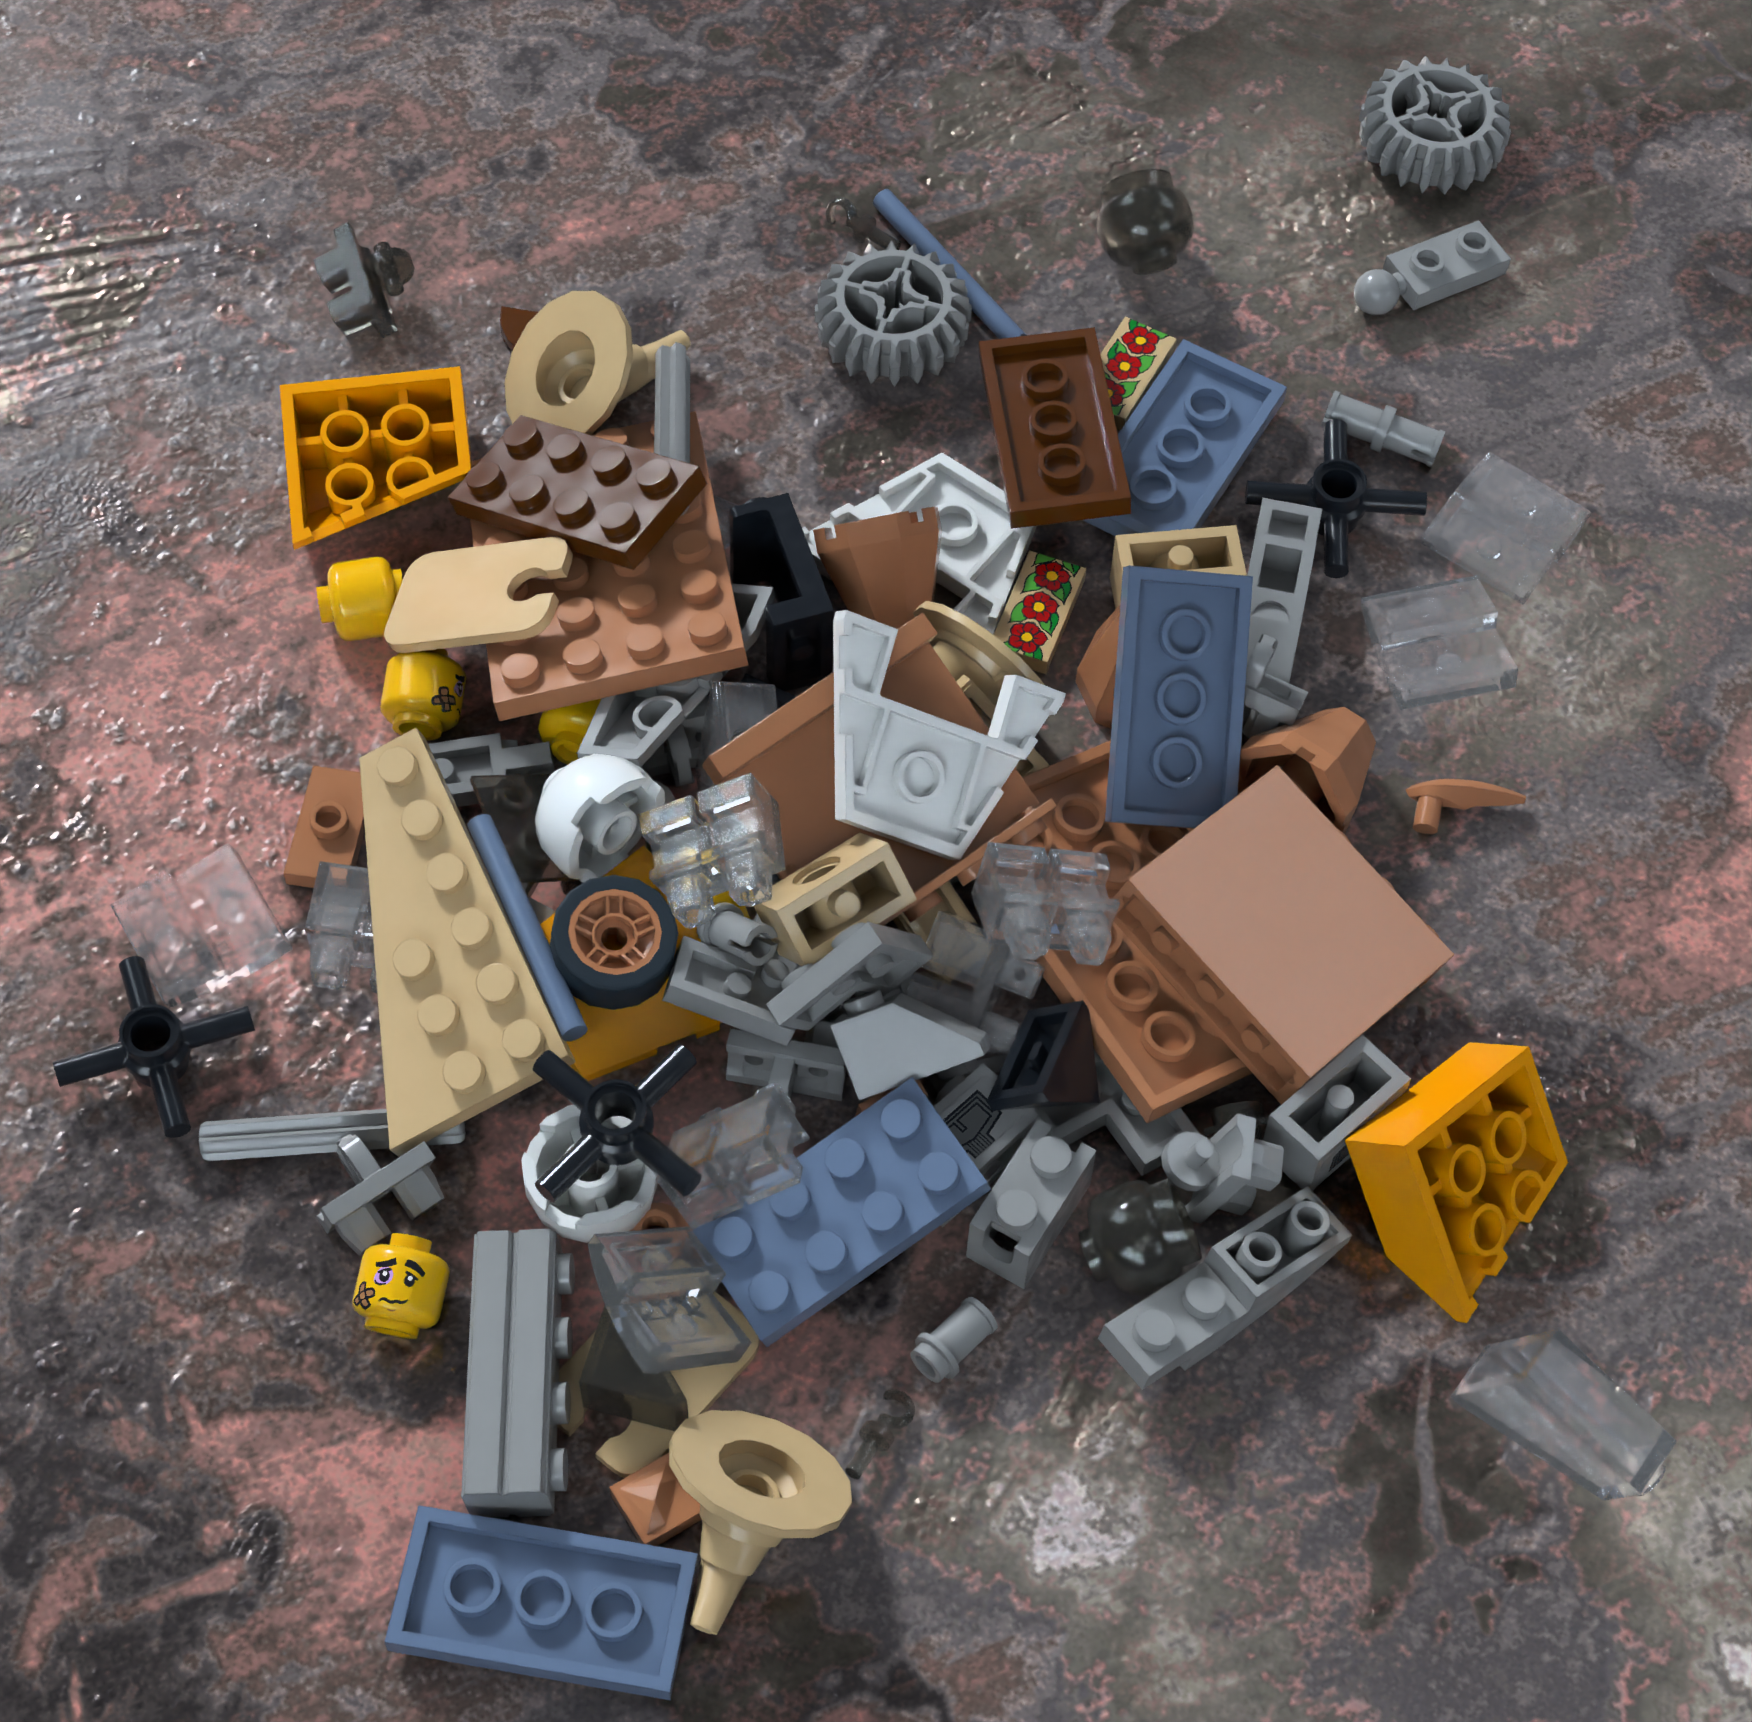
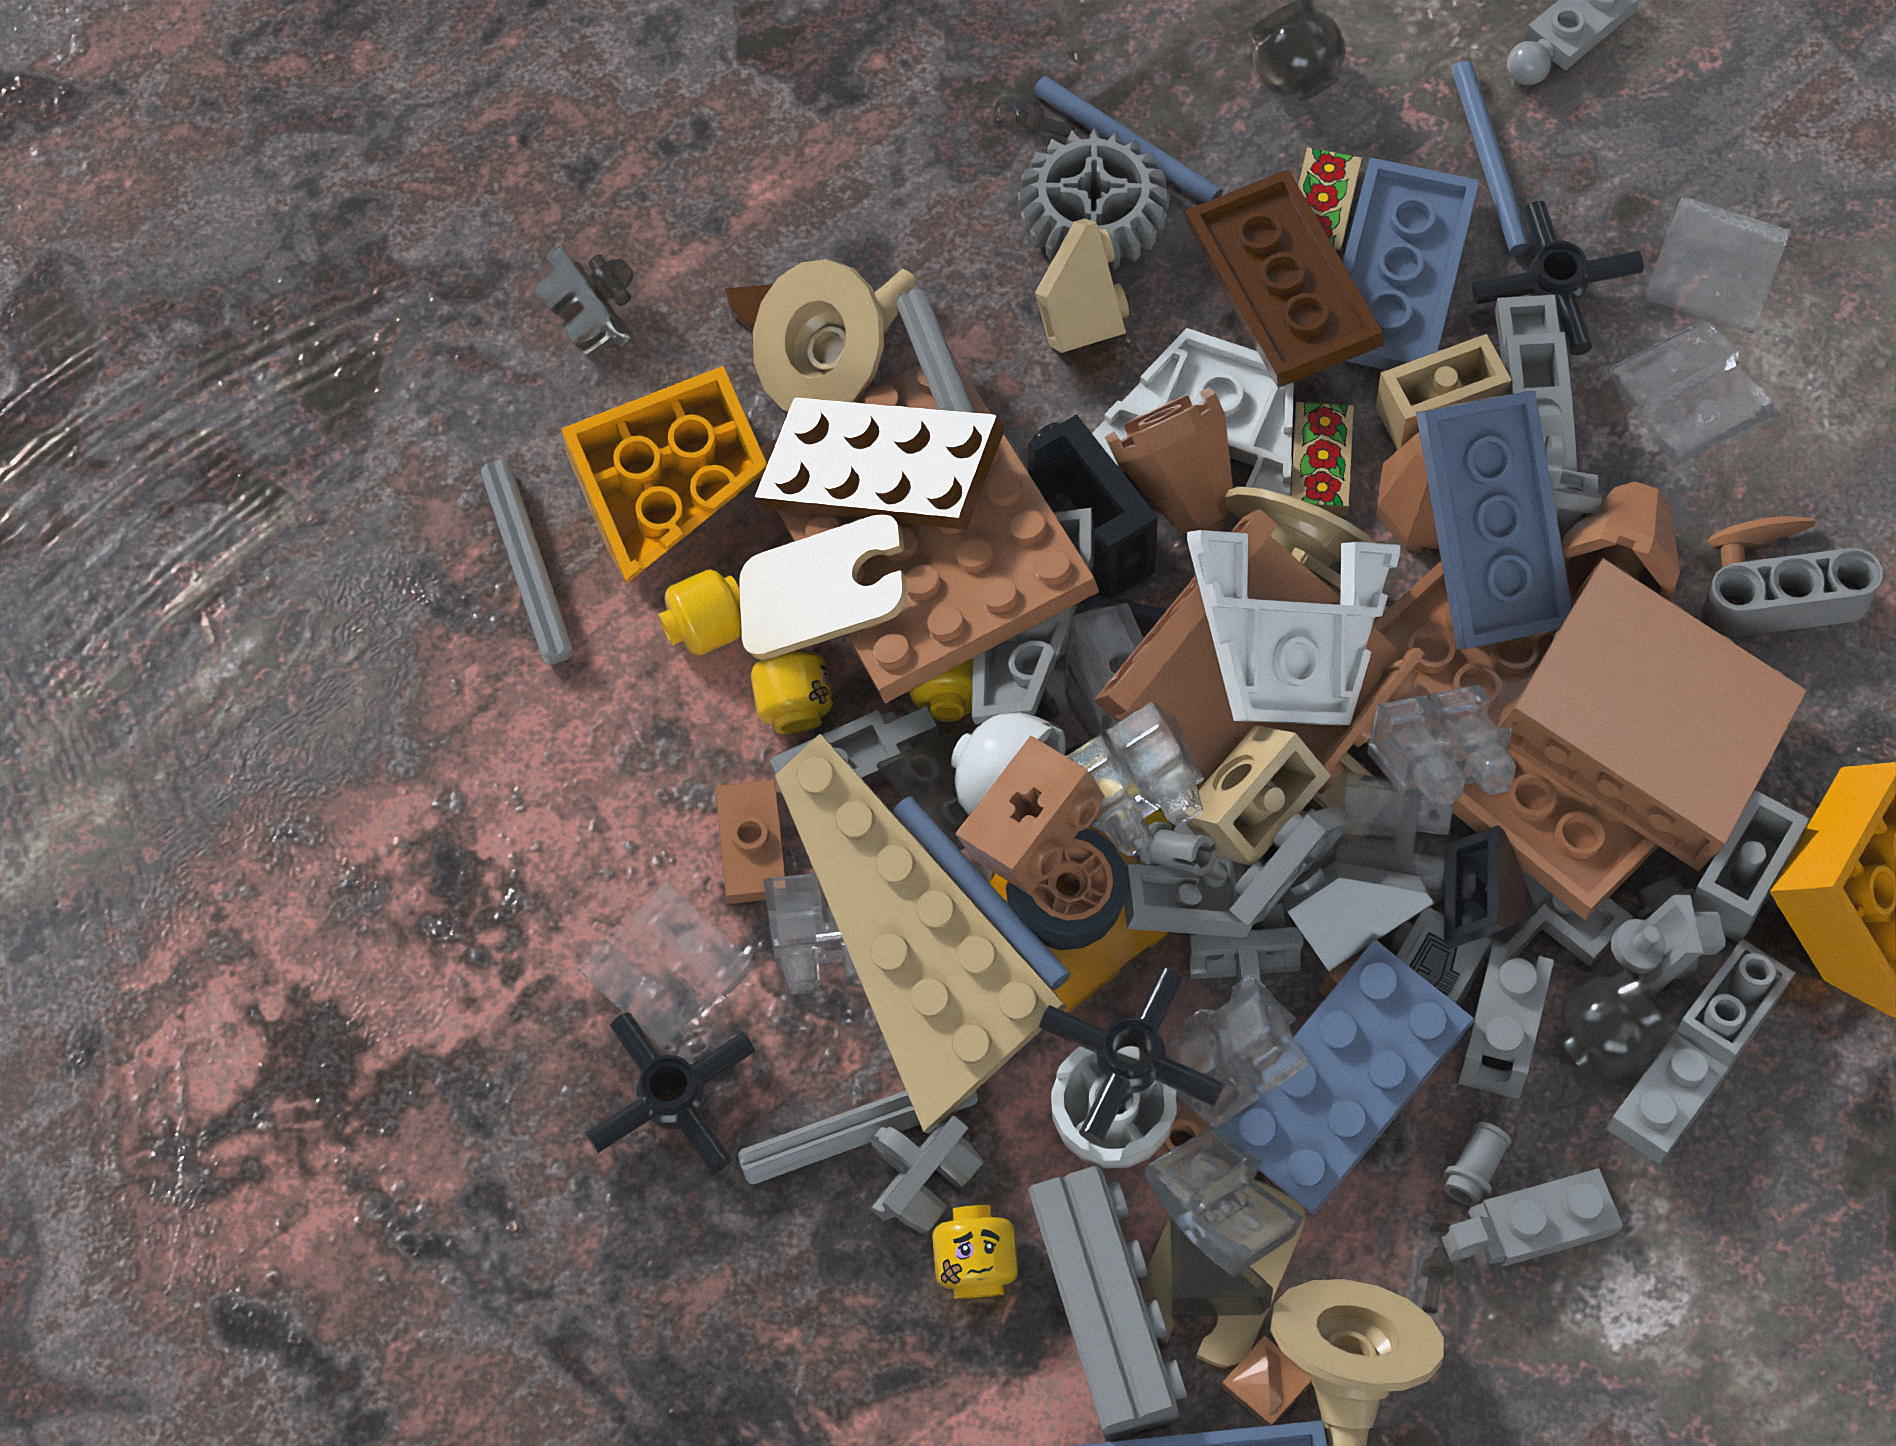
camera: 10 degrees left, 5 degrees up
light grey pin [1321,390,1446,467] -> none
none -> light grey axle [481,459,573,665]
none -> nougat brick [955,735,1105,895]
none -> tan slope [1035,218,1129,353]
none -> light grey hinge [1442,1168,1623,1267]
none -> sand blue bar [1452,61,1531,256]
none -> light grey beam [1703,548,1883,637]

